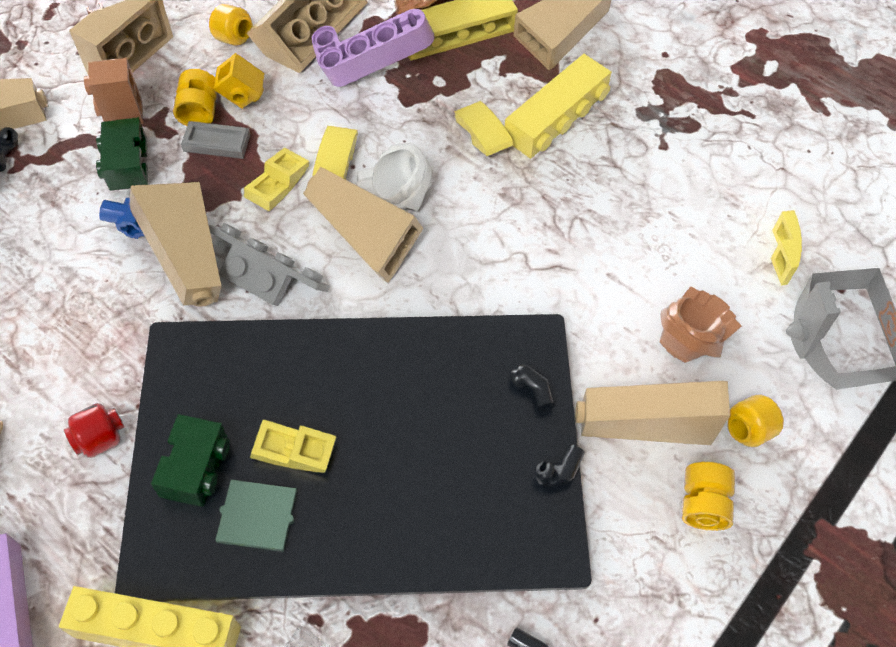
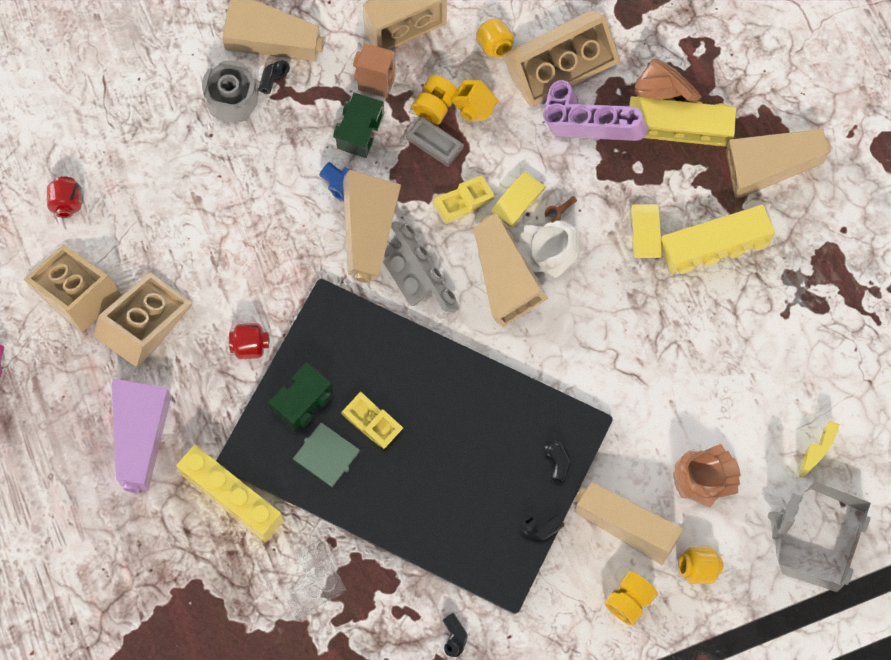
camera: 30 degrees right, 10 degrees up
none -> dark orange hand [544,196,577,223]

